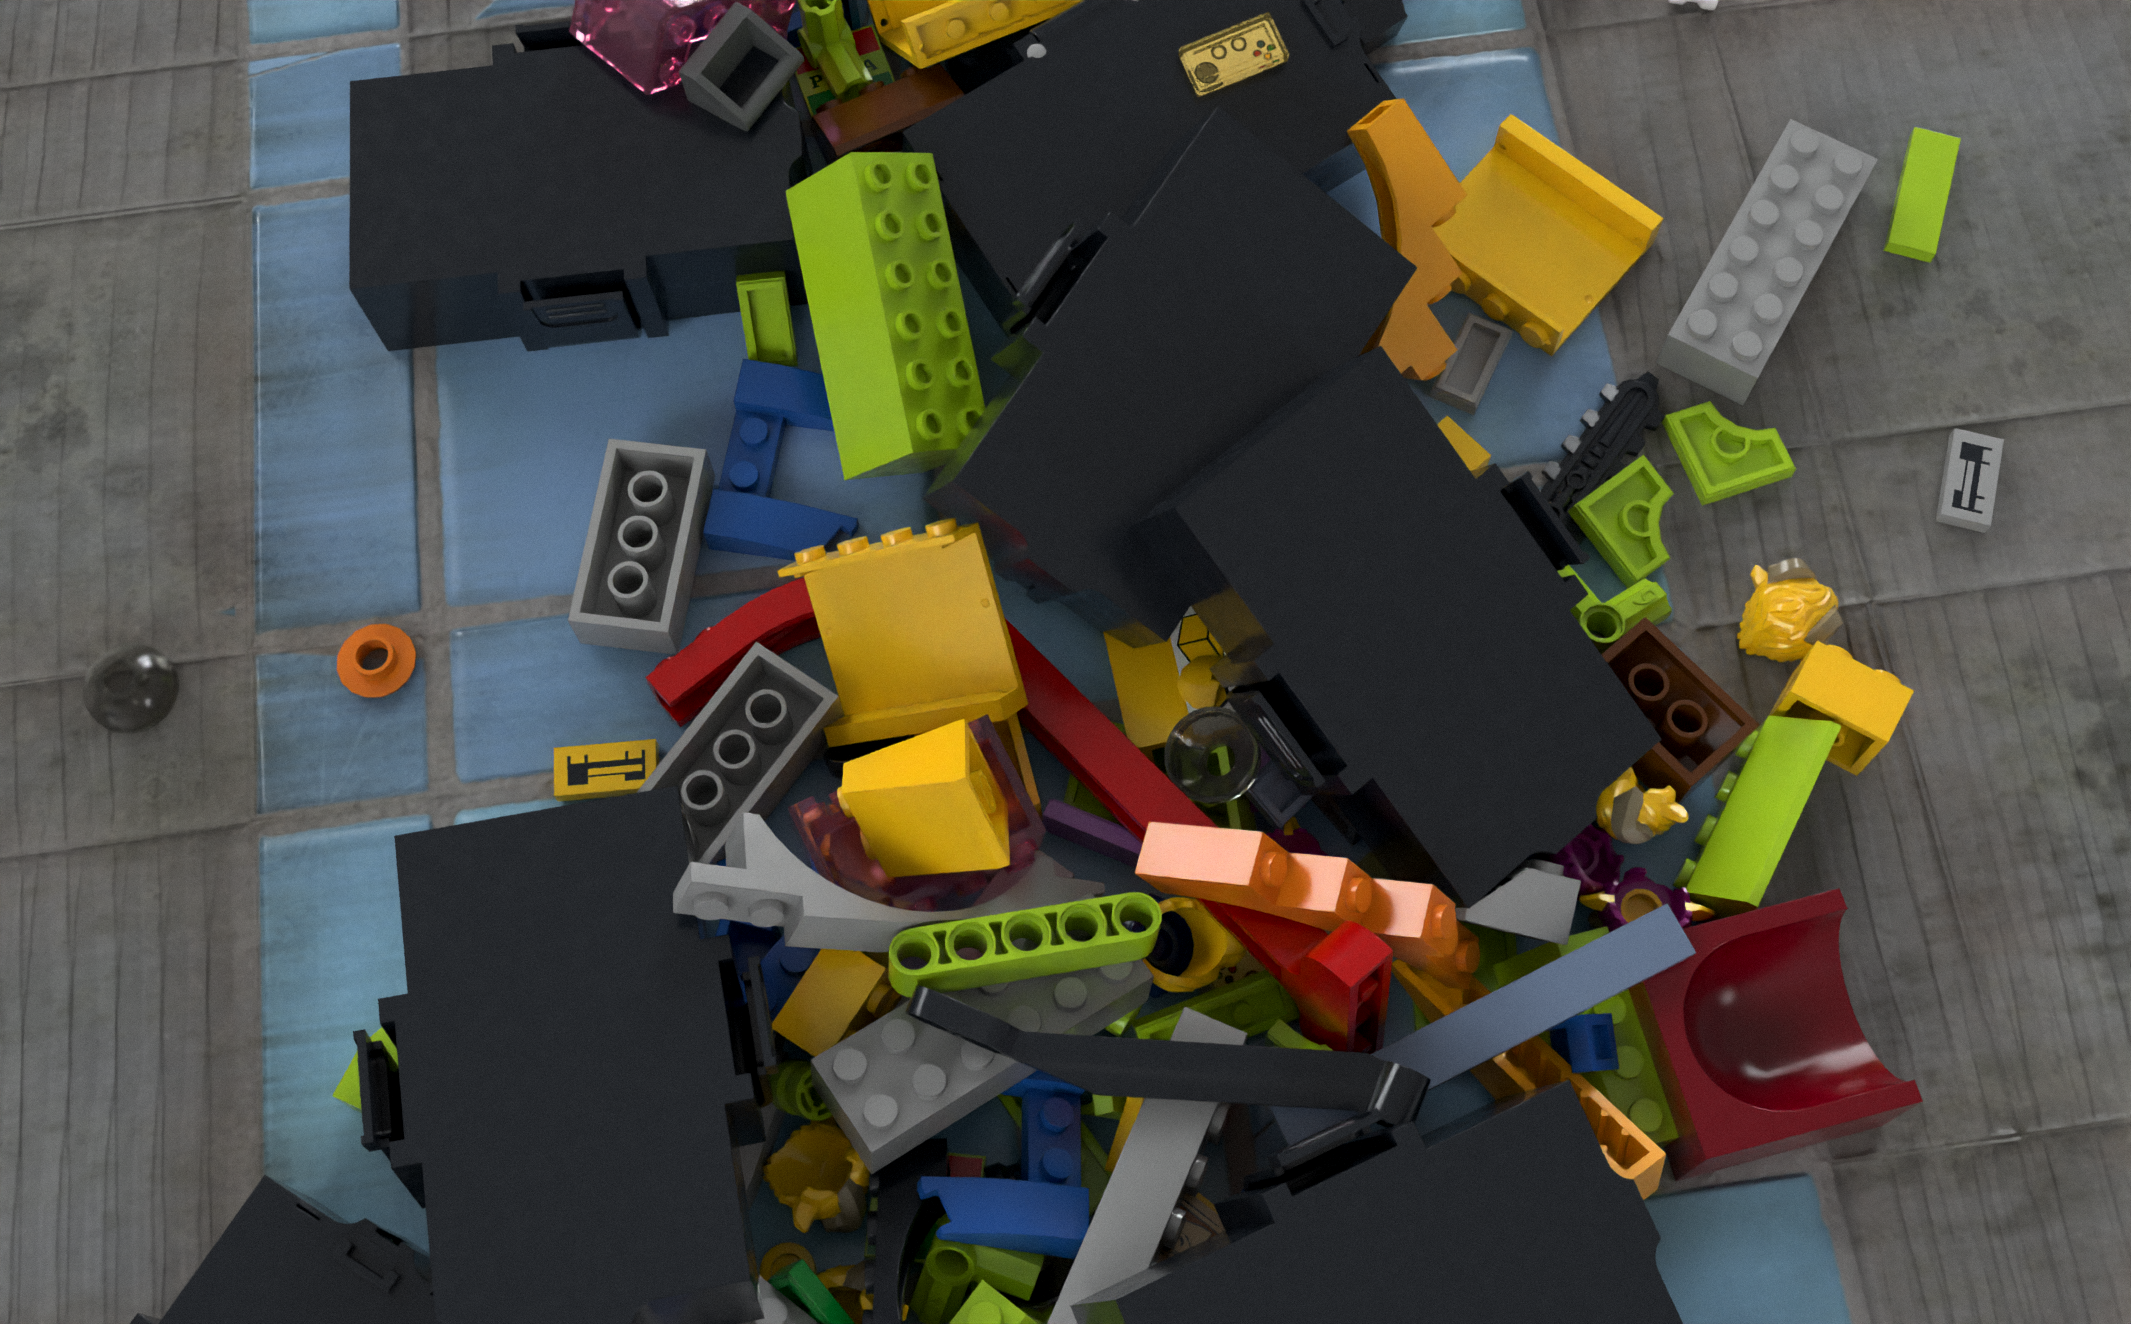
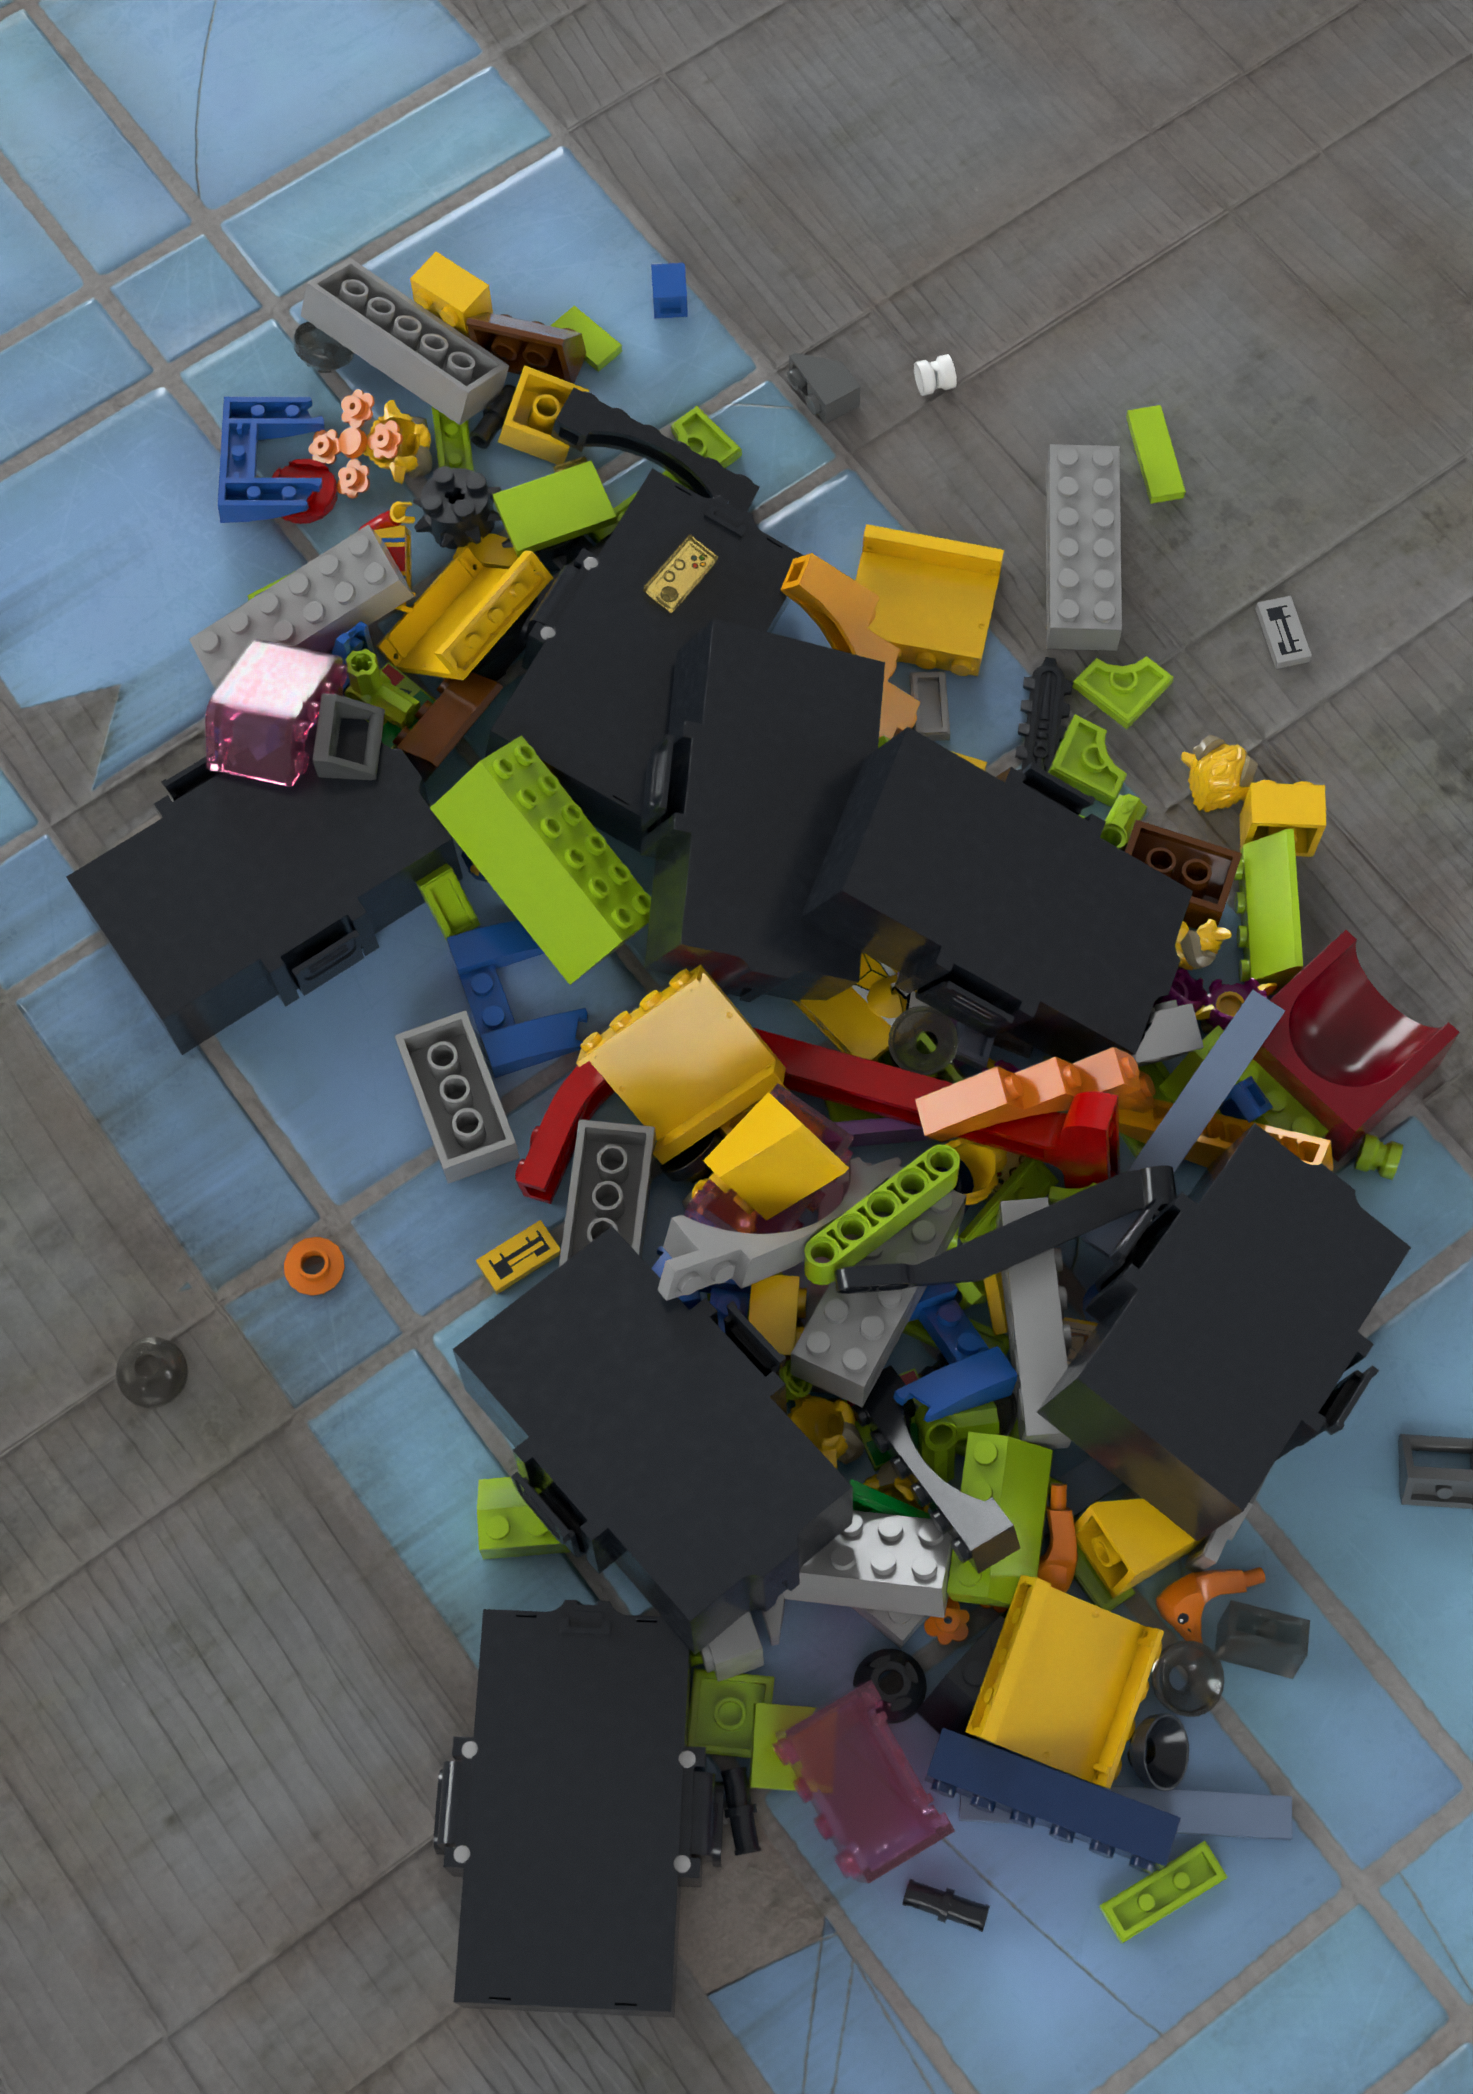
camera: 30 degrees left, 0 degrees up
none -> lime wheel [1354,1133,1403,1180]

